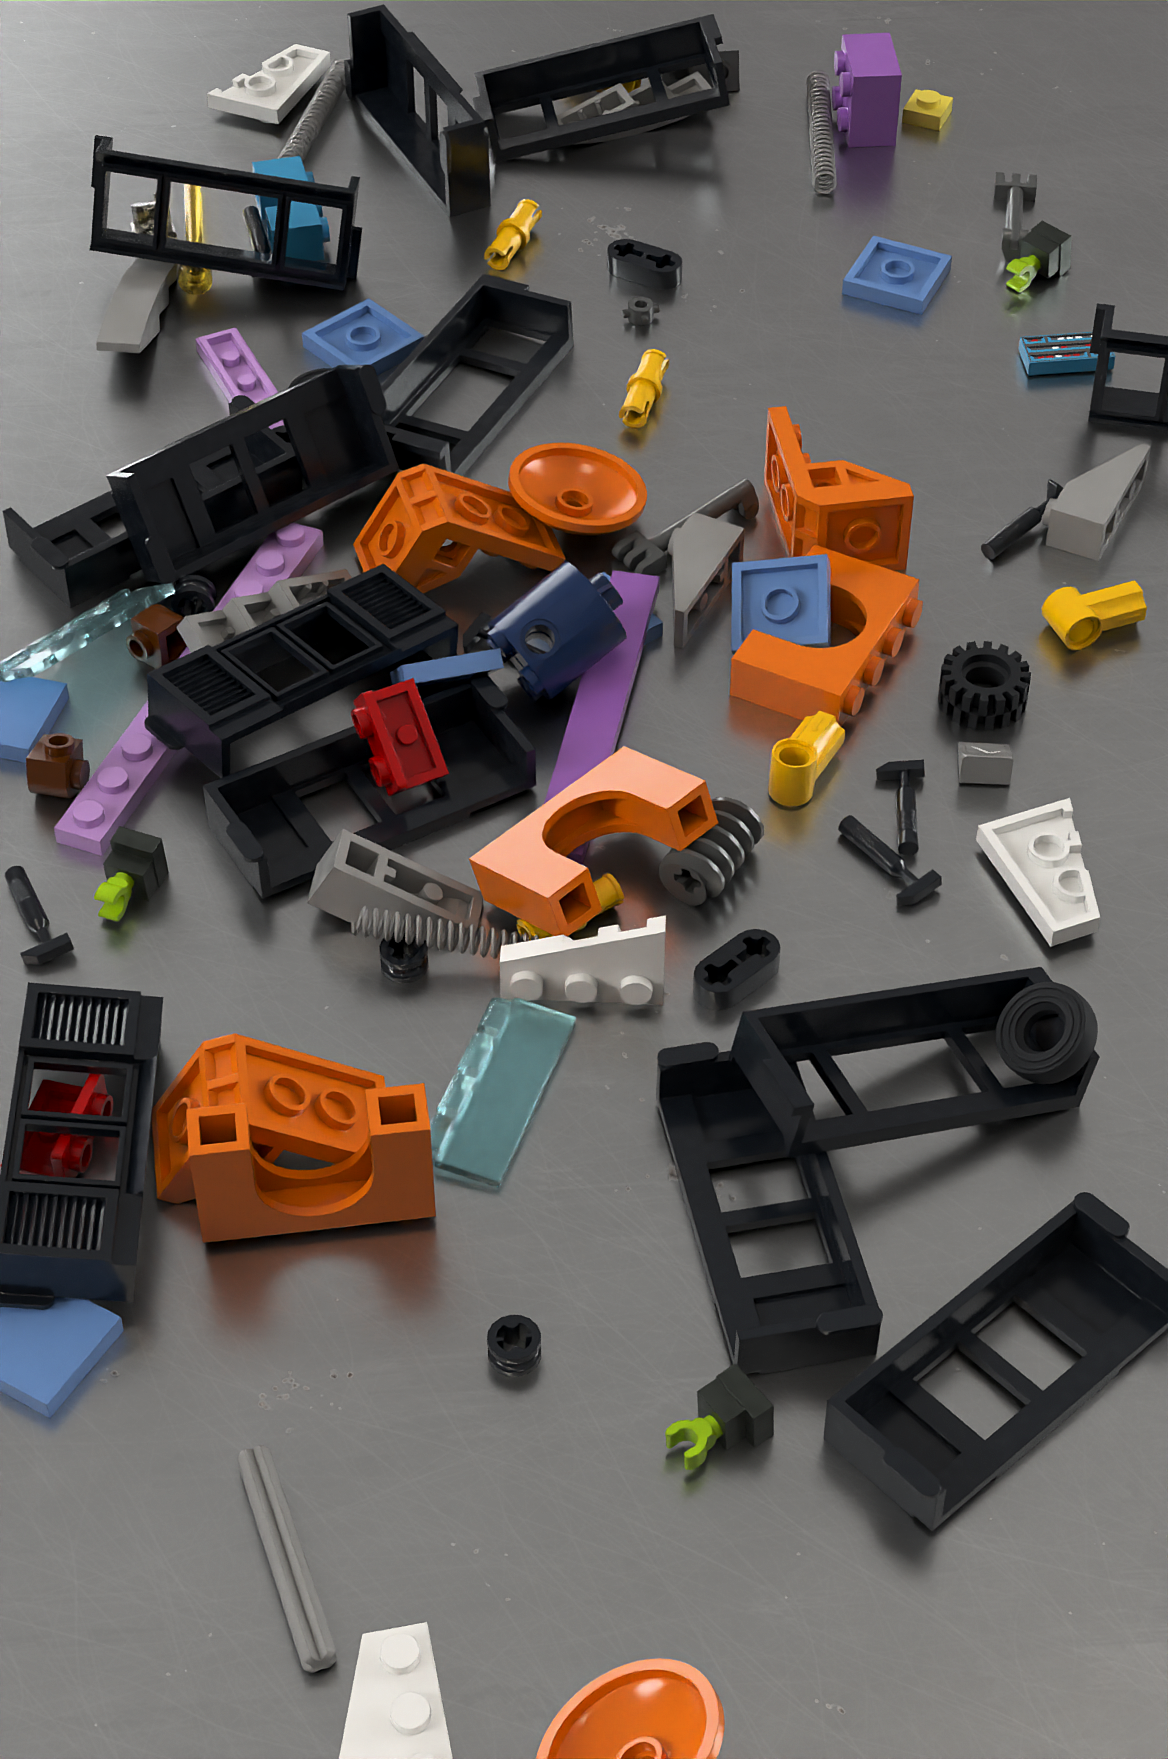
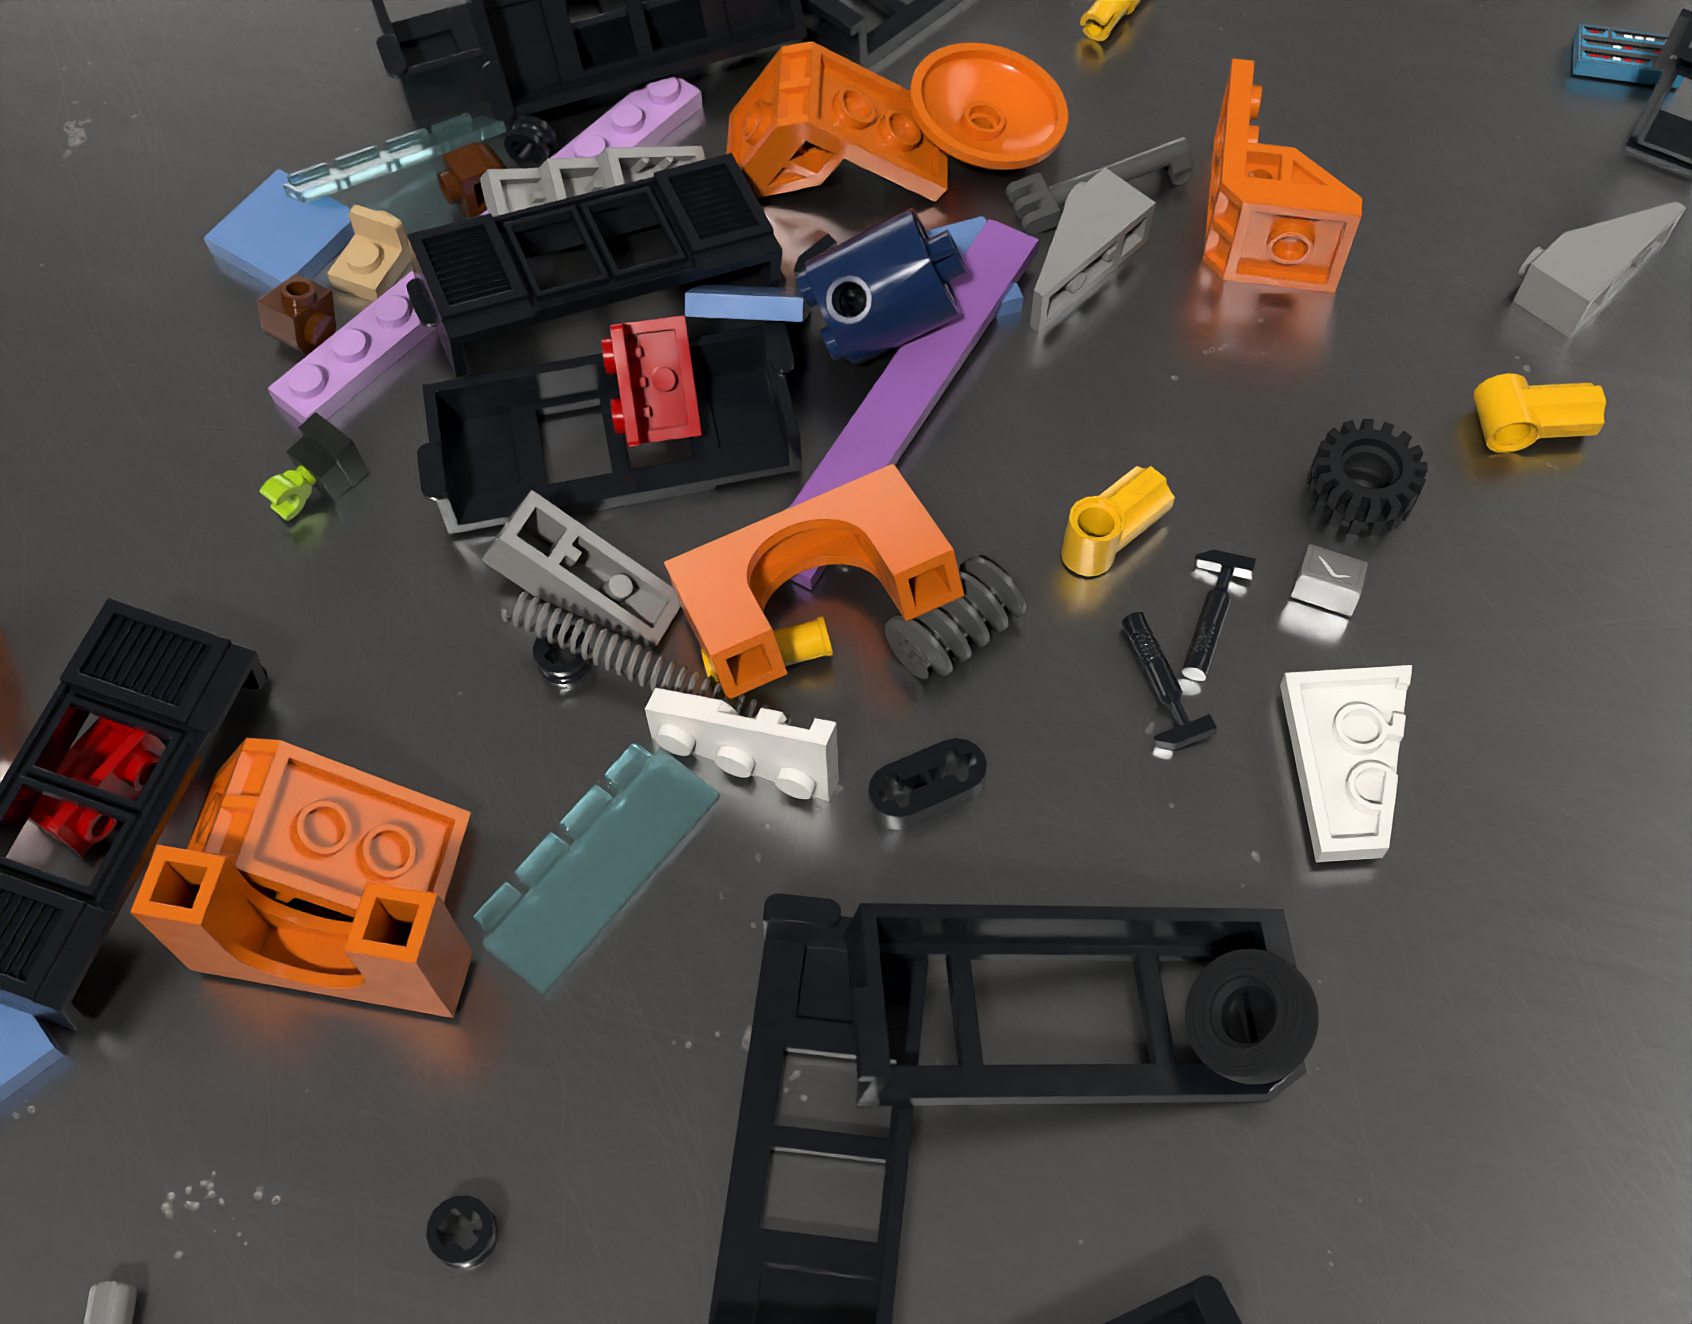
camera: 20 degrees right, 15 degrees up
black piece [5,866,74,965] -> none
orange arch [730,545,923,727] -> none
medium blue tile [731,554,831,655] -> none
black piece [981,479,1063,559] -> none
none -> tan bracket [327,204,411,302]

